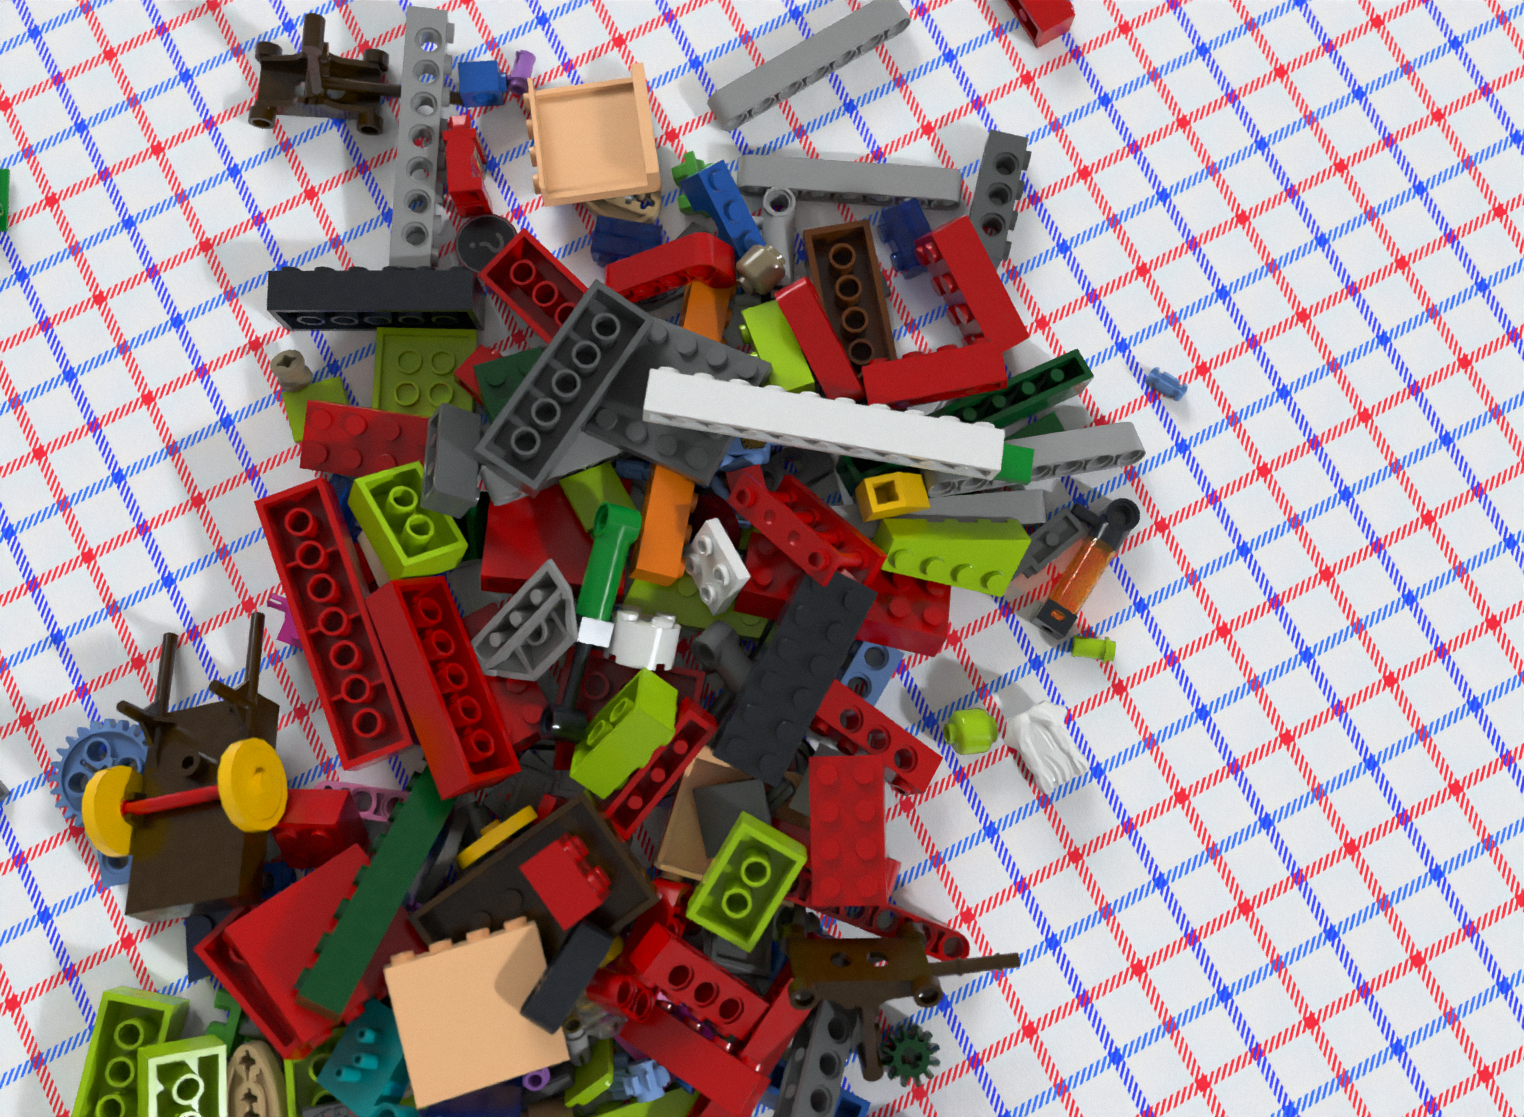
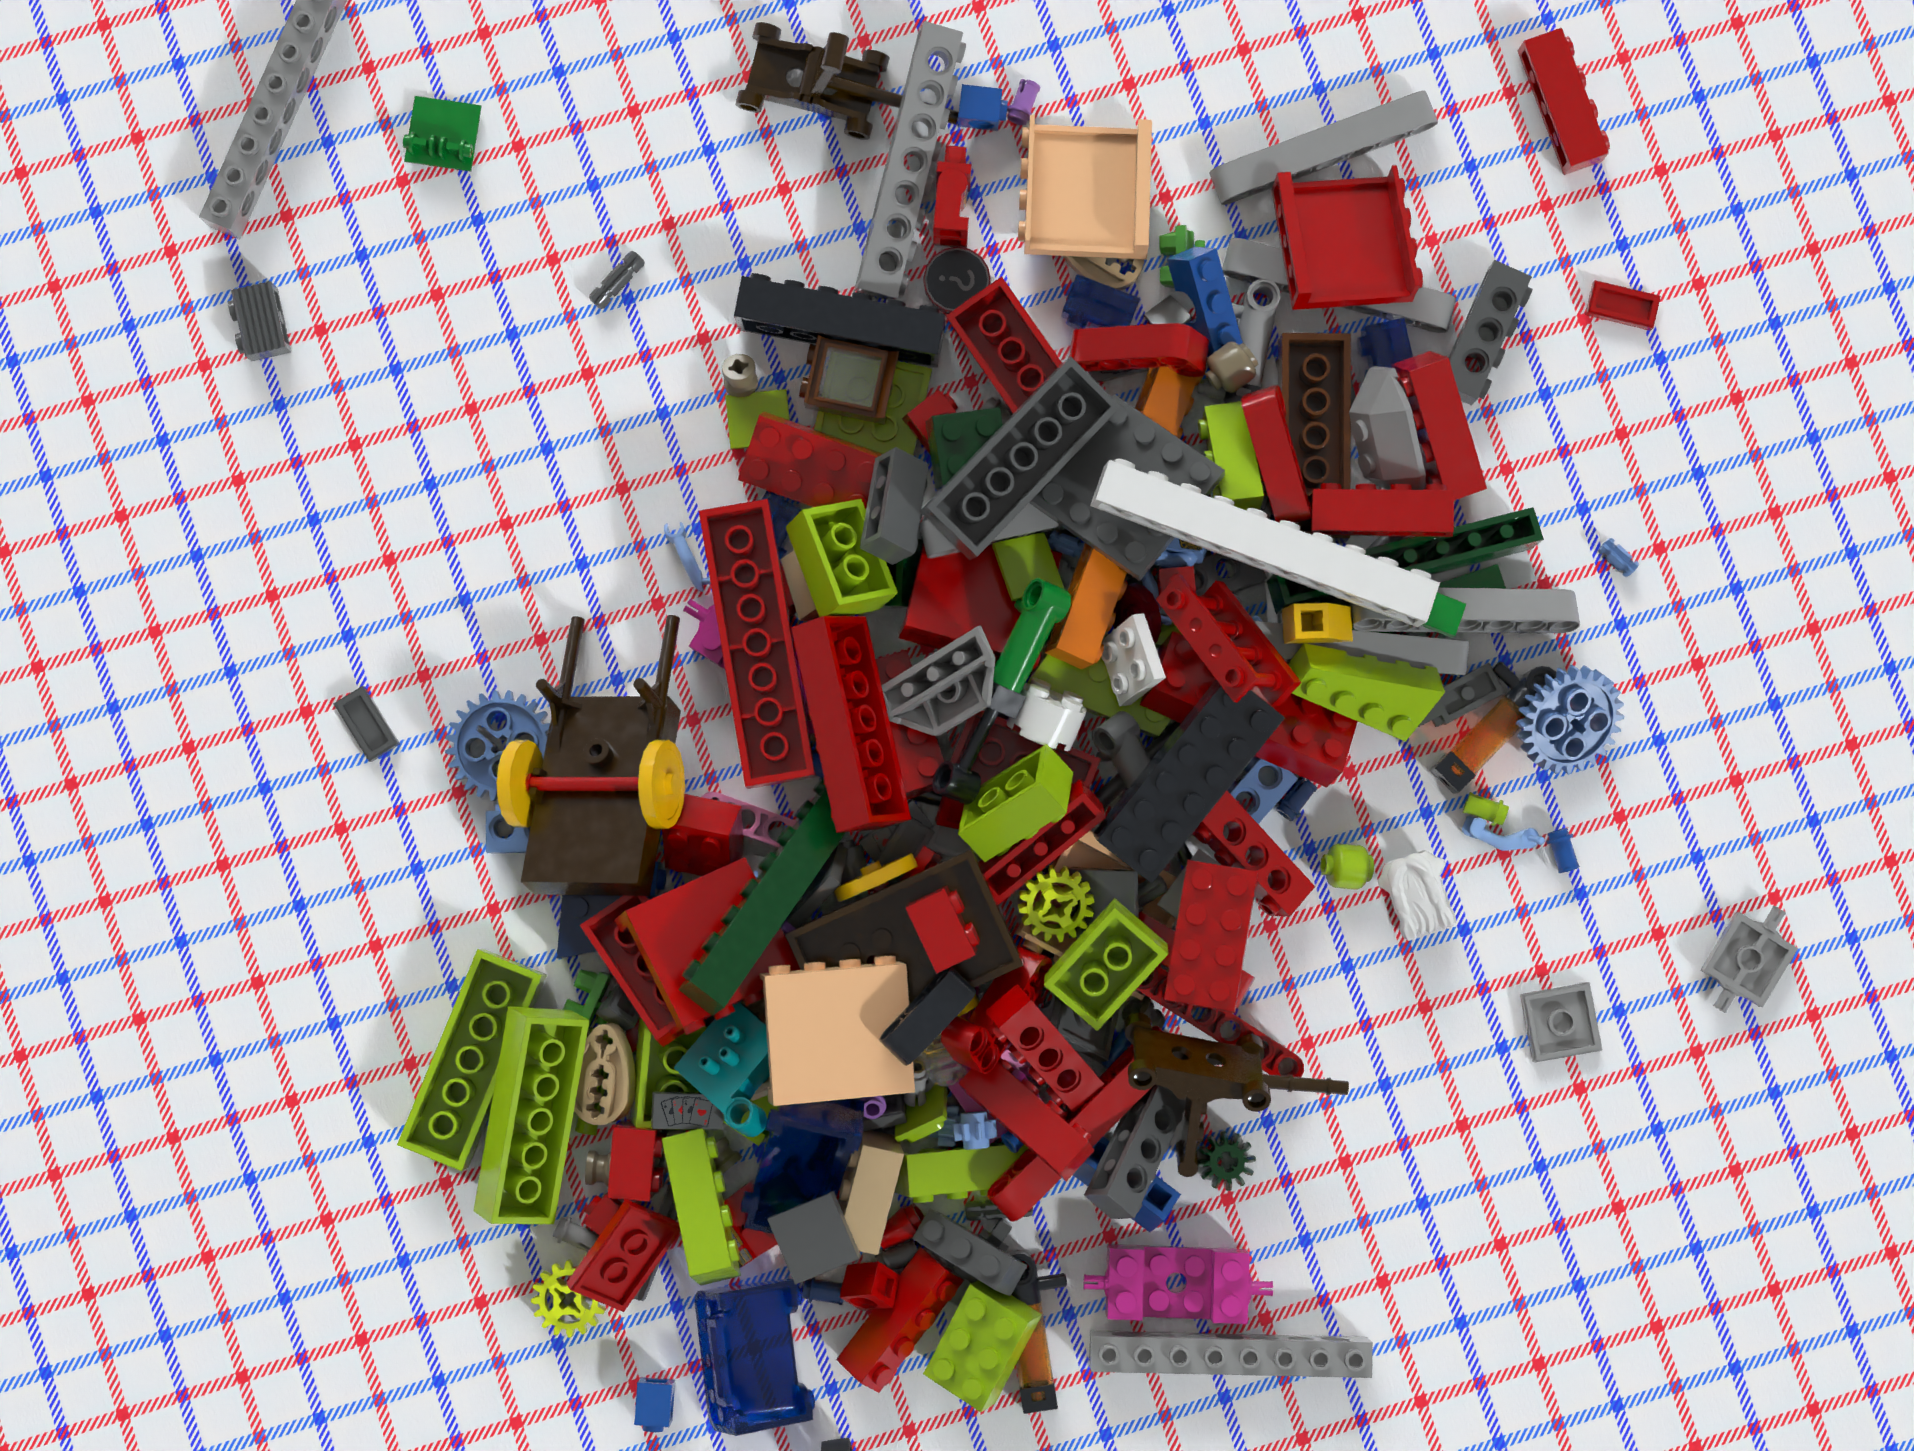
camera: 10 degrees right, 5 degrees up
none -> dark grey axle [589,251,645,309]
none -> light blue piece [664,522,711,592]
none -> window [799,335,899,425]
none -> neon yellow gear [1018,865,1095,942]
none -> red panel [1271,165,1423,310]
none -> dark blue pin [1276,776,1317,821]
none -> light grey wedge [1349,366,1426,490]
none -> light blue piece [1462,816,1545,851]
none -> medium blue gear [1516,665,1625,774]
none -> light grey tile [1520,982,1603,1063]
none -> blue pin [1546,828,1580,873]
none -> red tile [1585,280,1661,331]
none -> light grey plate [1700,906,1798,1013]

